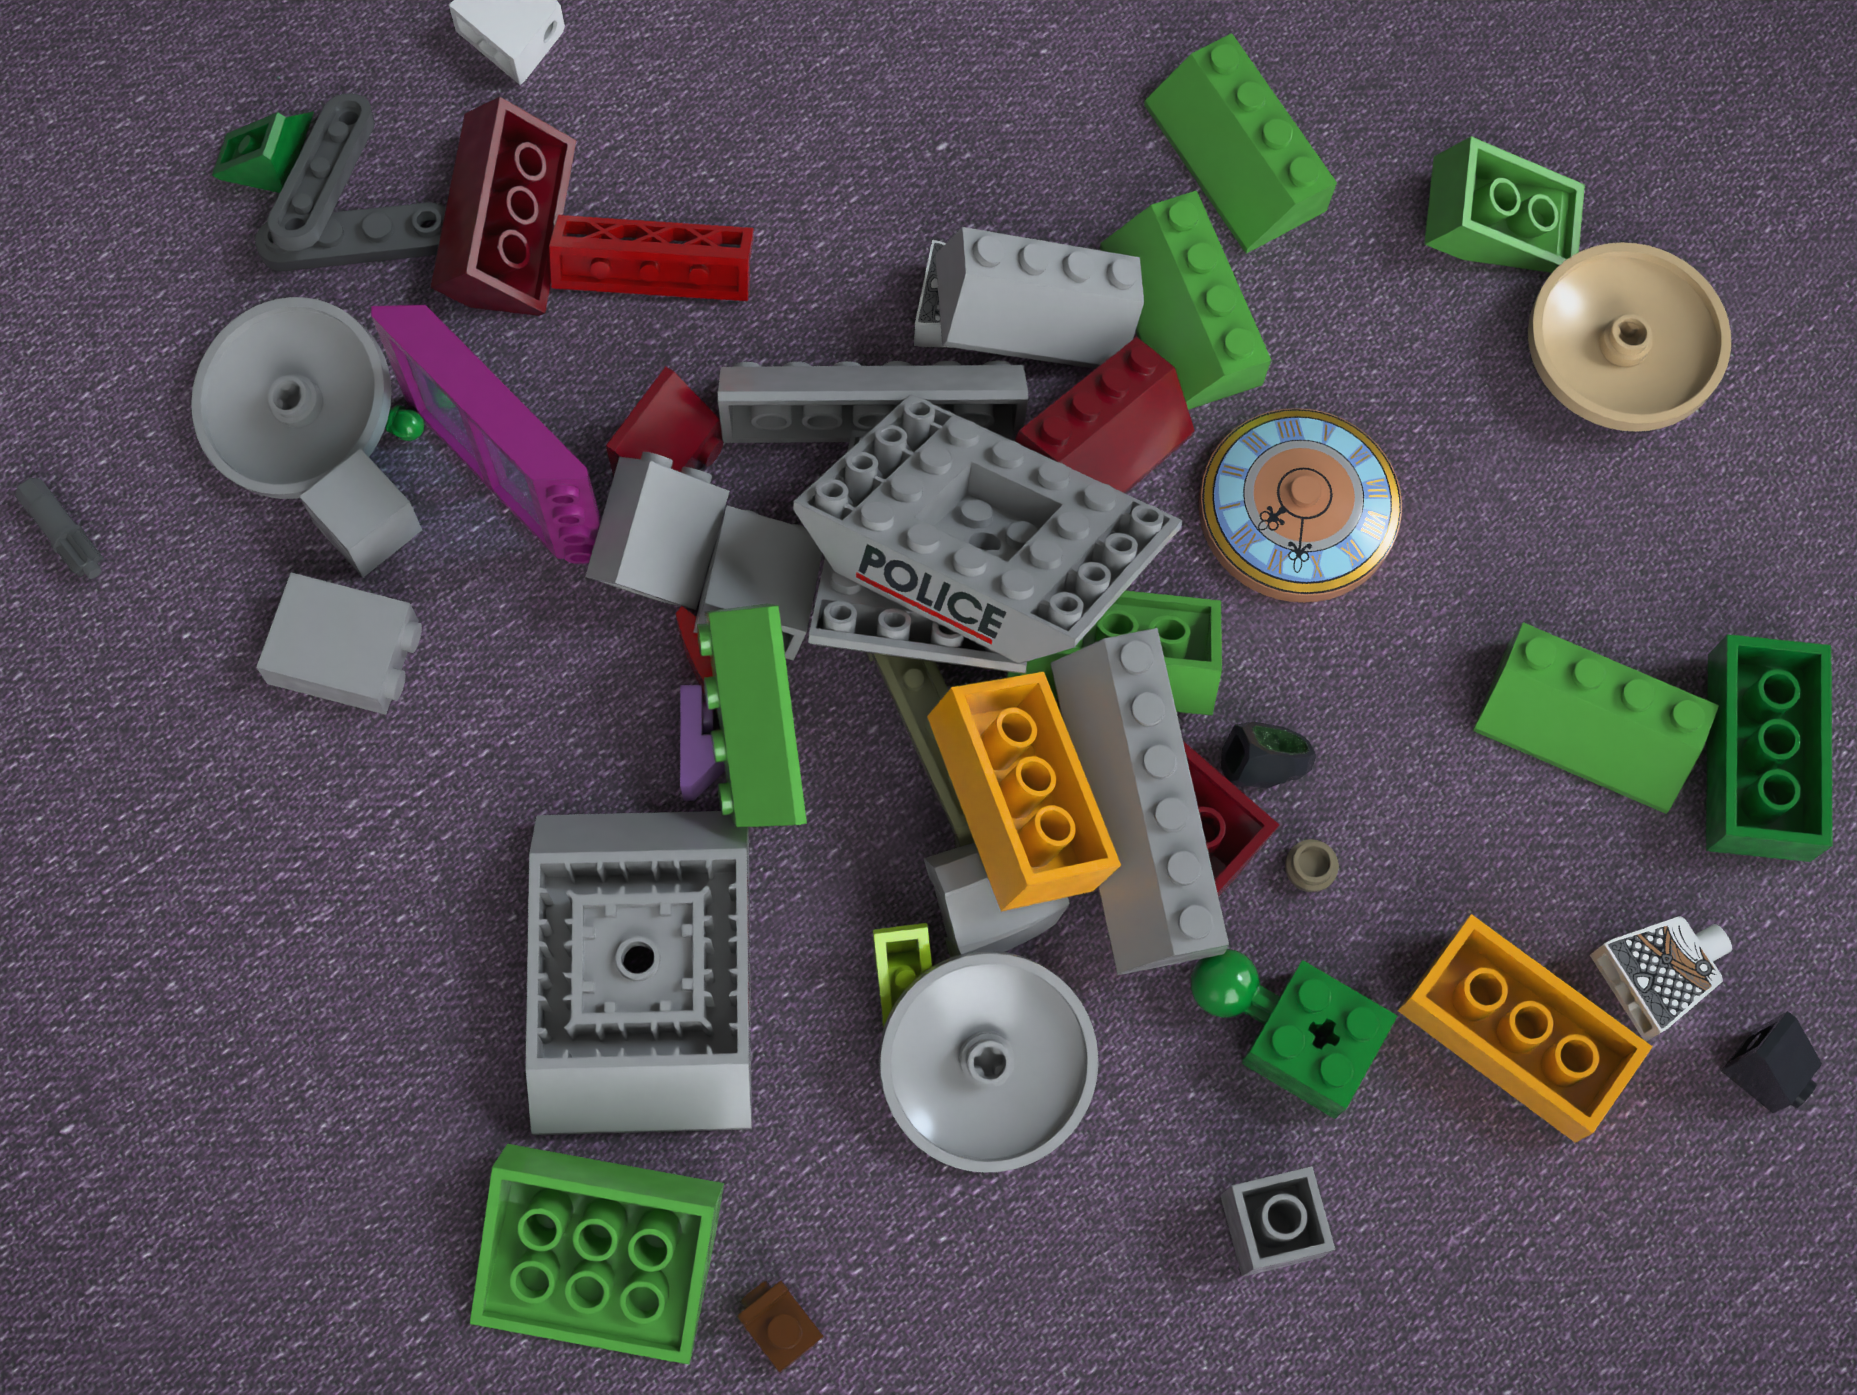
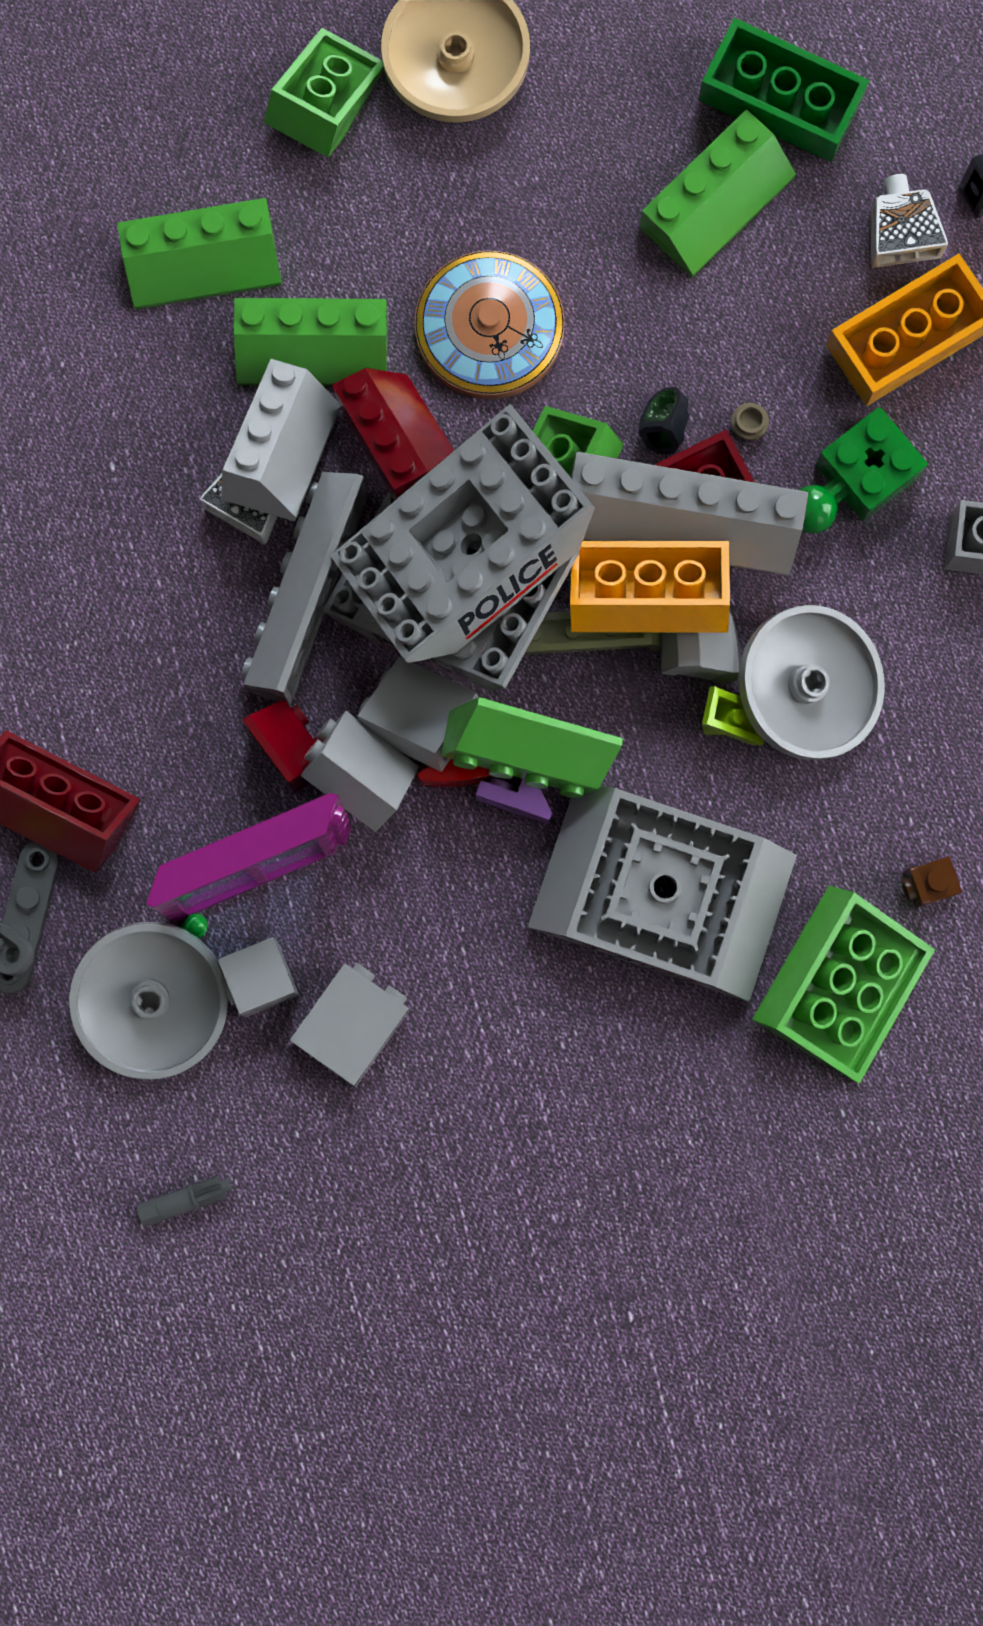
camera: 65 degrees left, 10 degrees up
red fence [549,215,754,301] -> none

